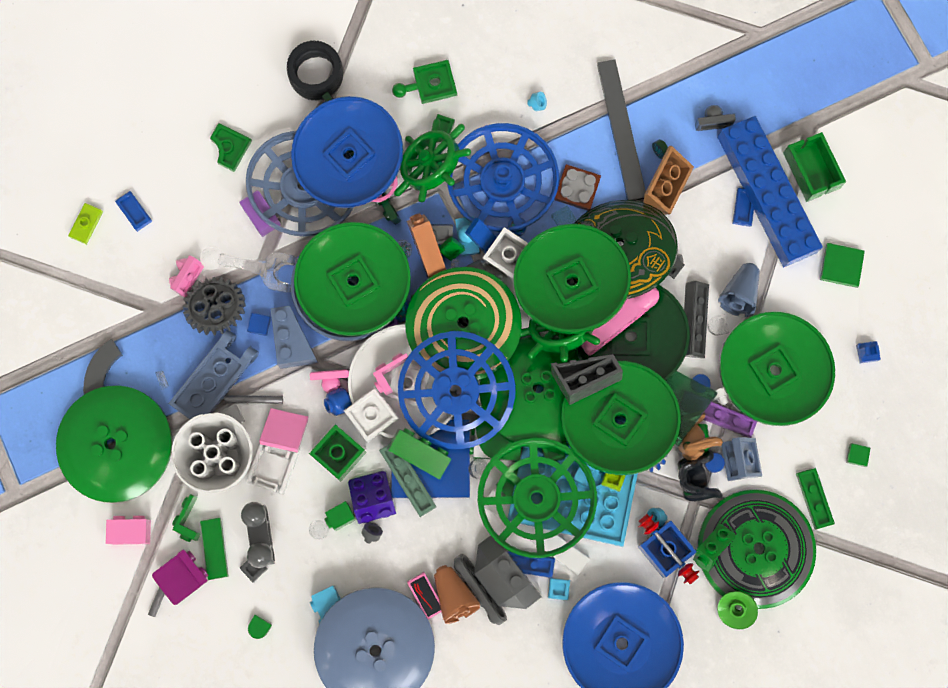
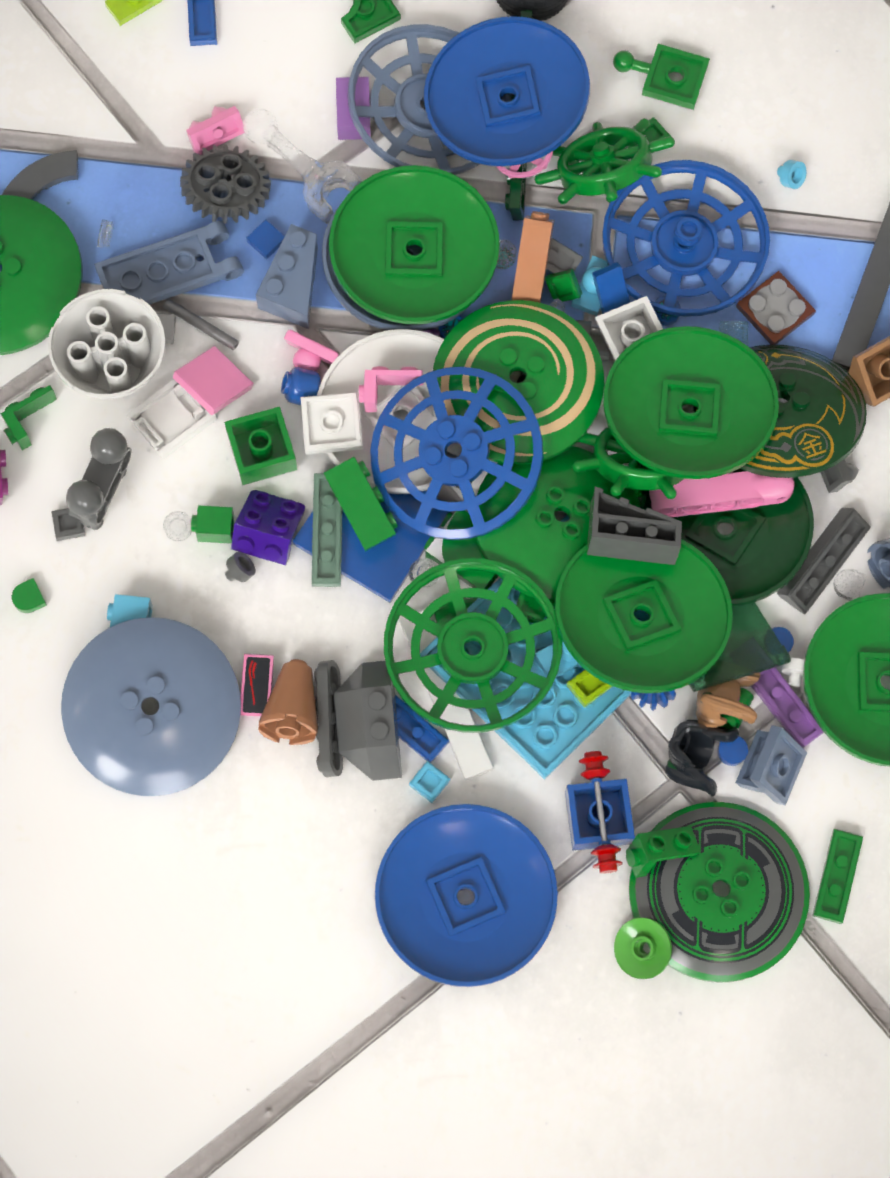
camera: 30 degrees right, 5 degrees down
green tile [200,518,229,580] -> none
medium azure tile [647,508,667,528] -> none

